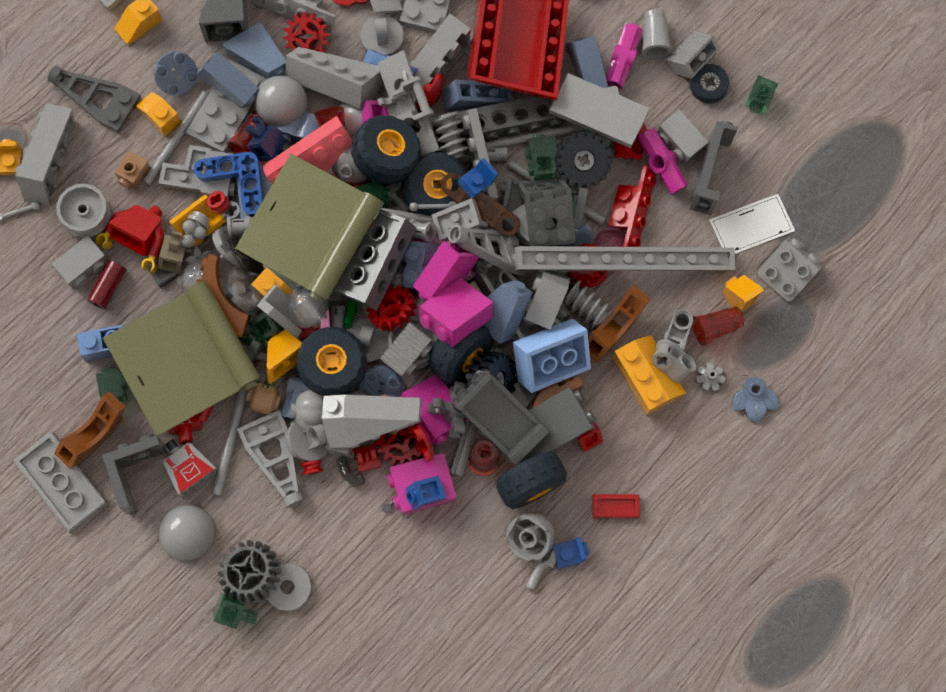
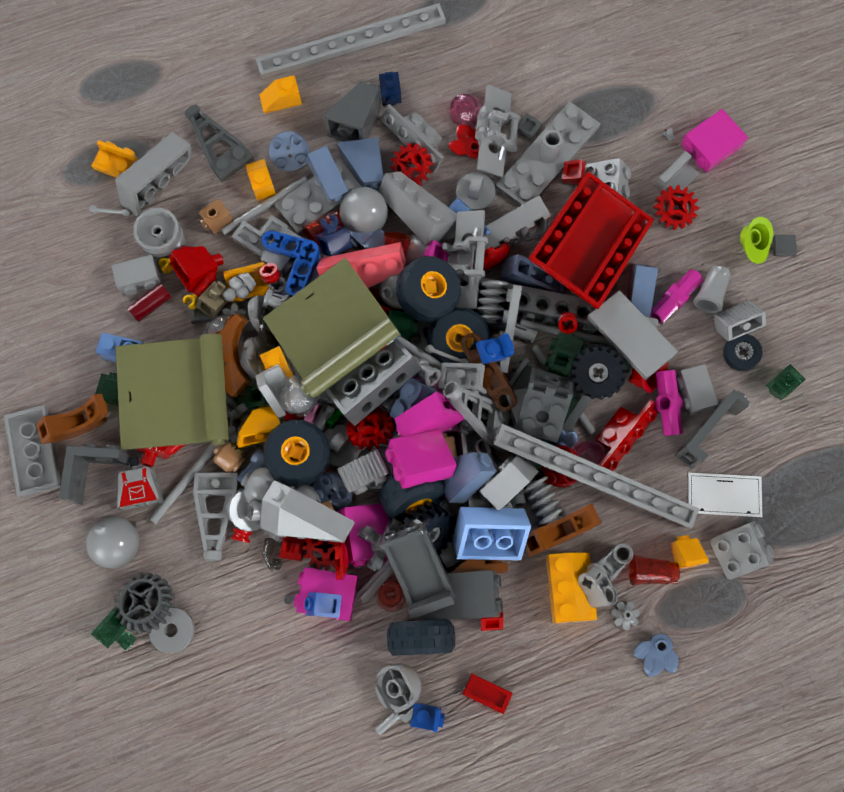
camera: 30 degrees right, 0 degrees up
none -> red bush [558,312,578,334]

